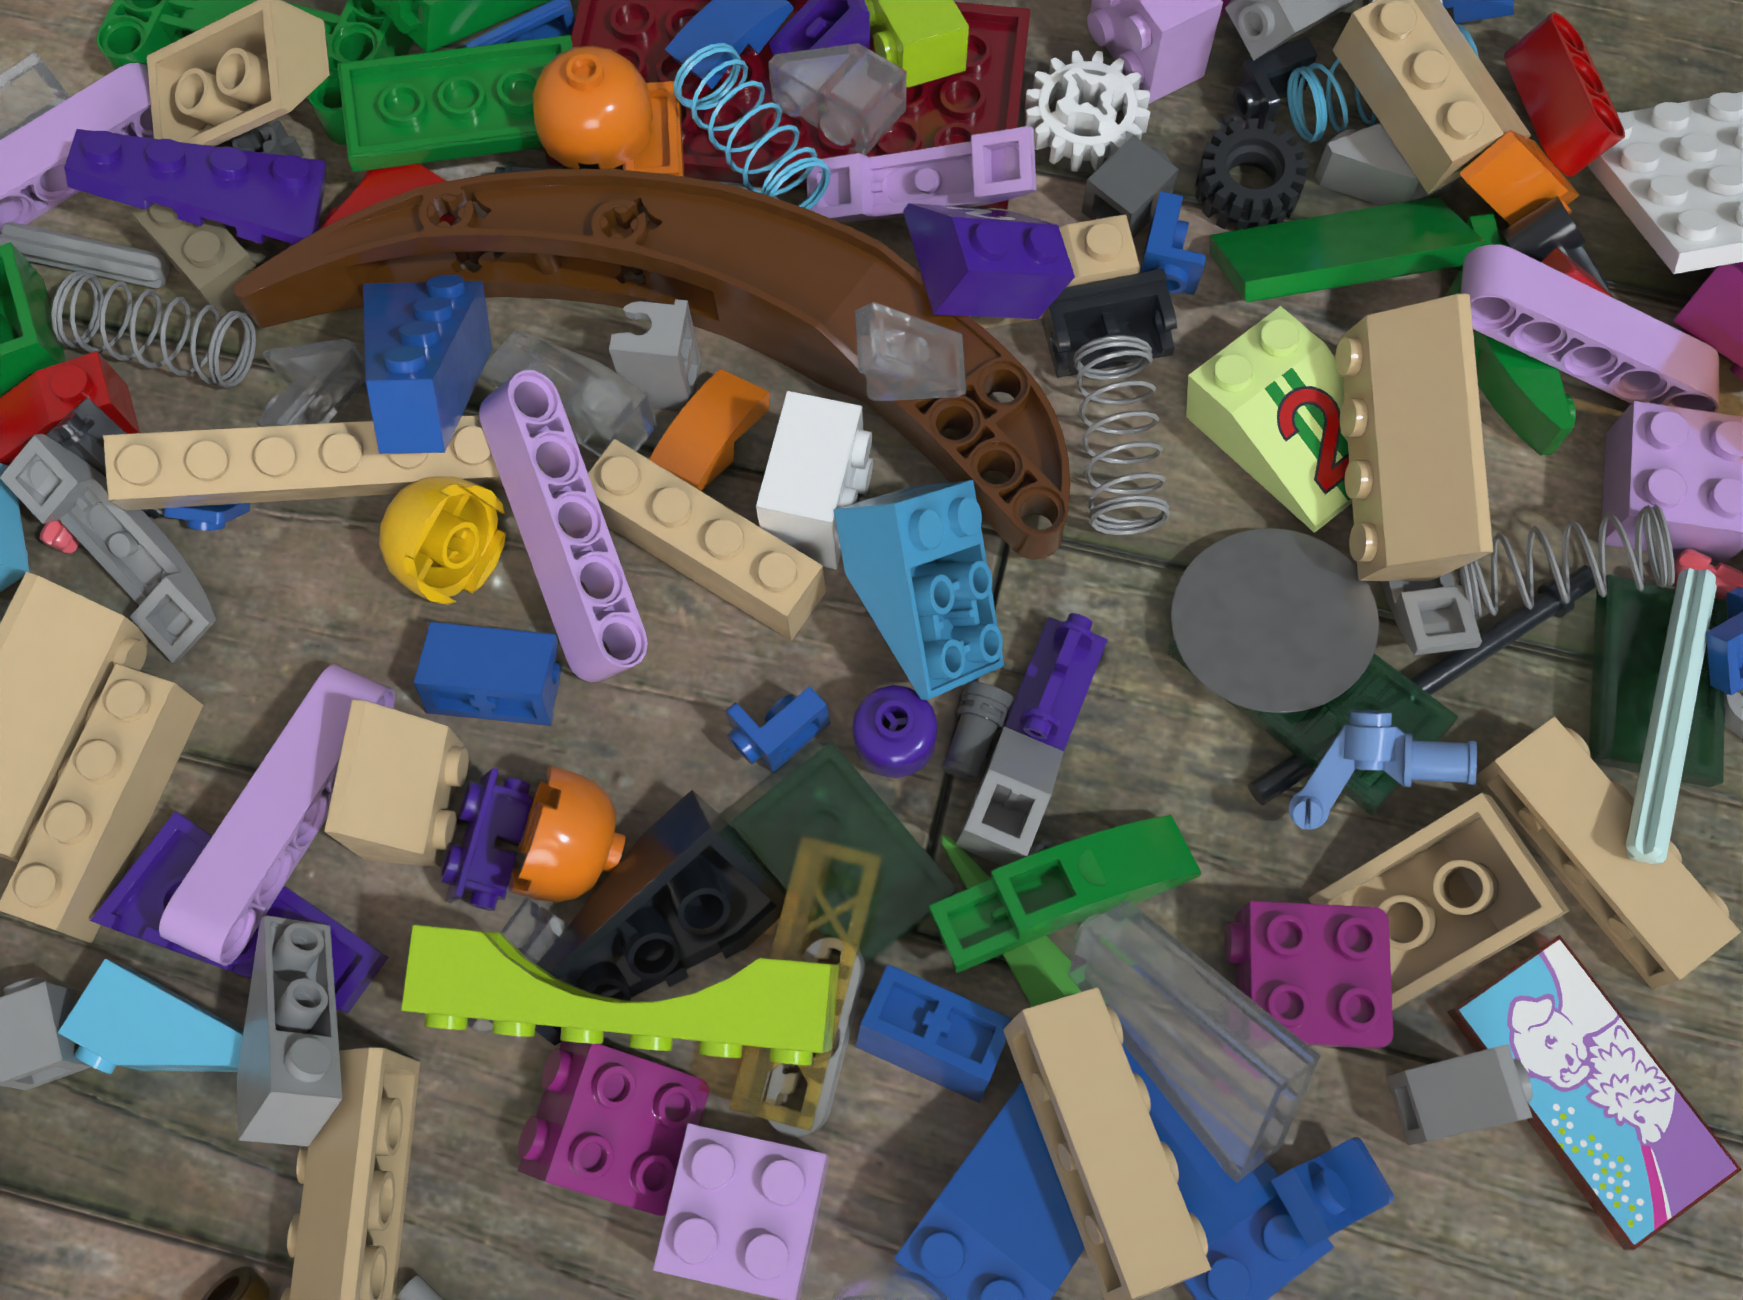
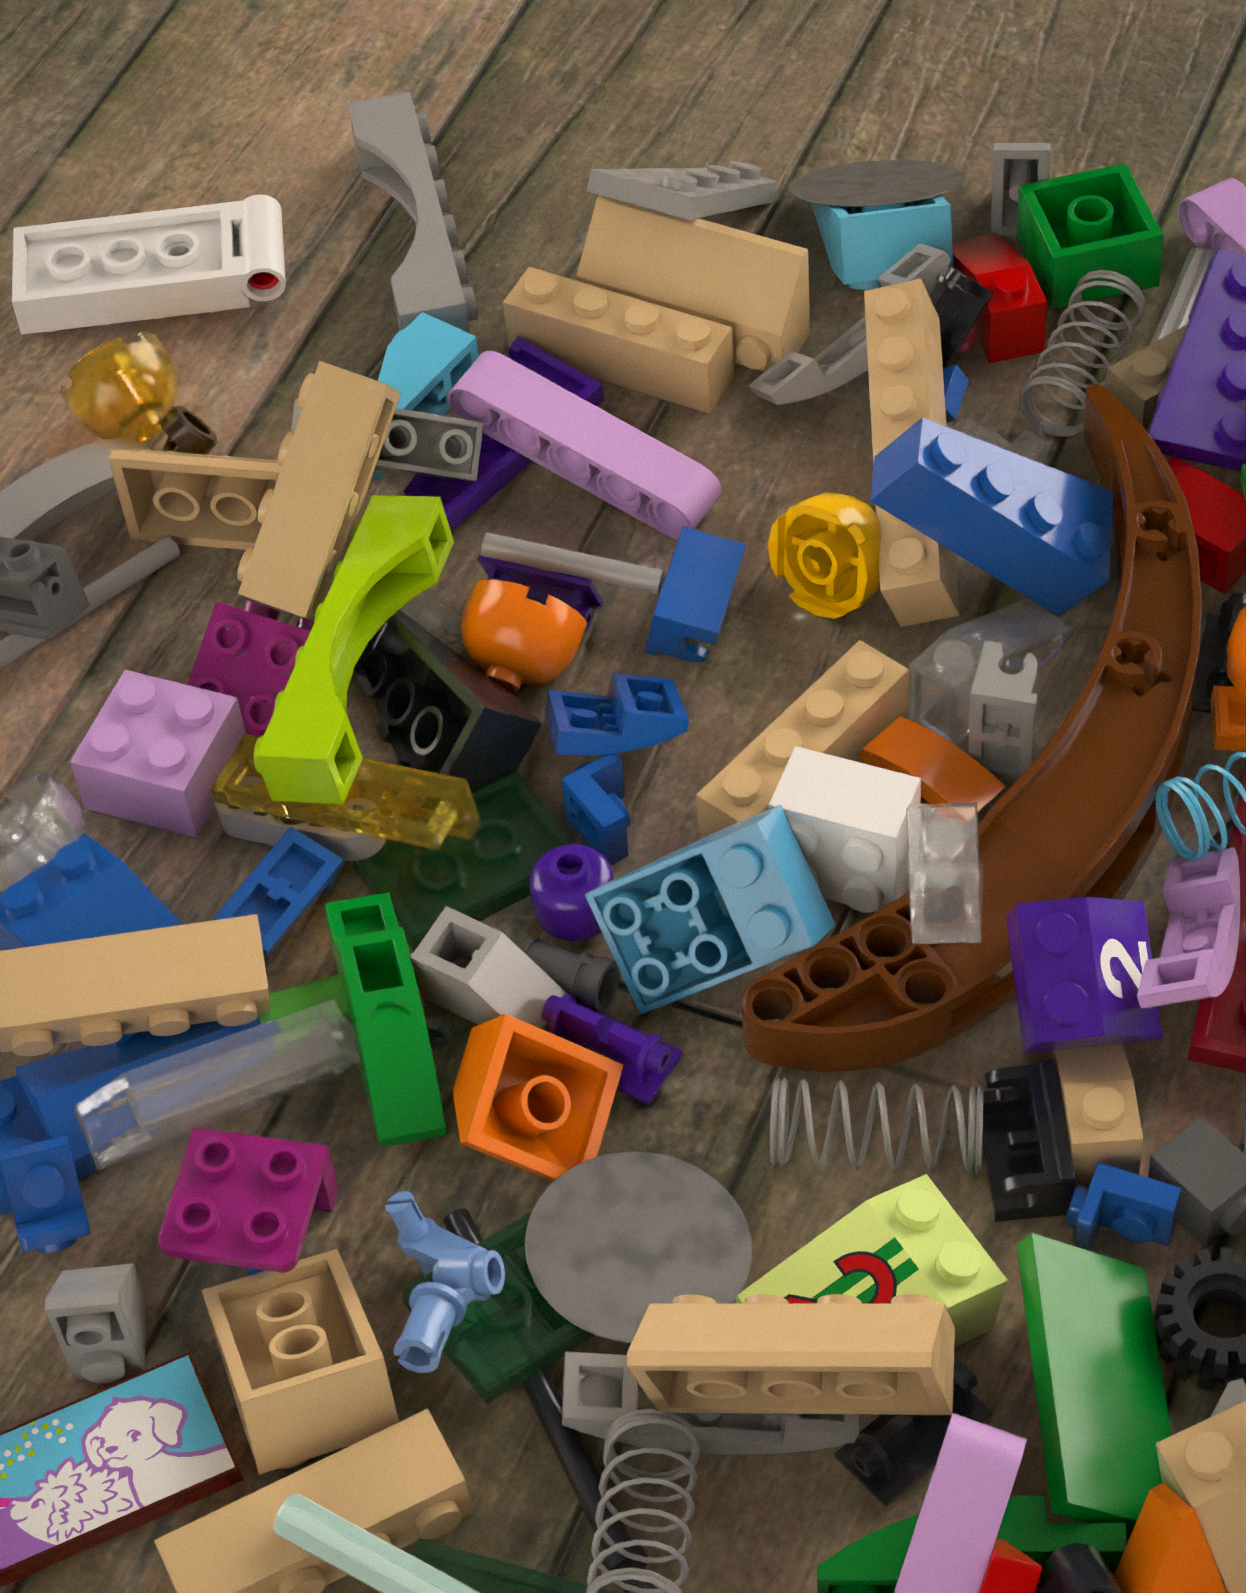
camera: 100 degrees right, 20 degrees down
tan slope [324,699,469,868] -> none
lavender beam [479,370,648,683] -> none
none -> tan brick [237,361,401,620]
none -> orange slope [452,1013,623,1182]
none -> light grey bar [481,532,664,594]
none -> blue slope [545,673,689,756]

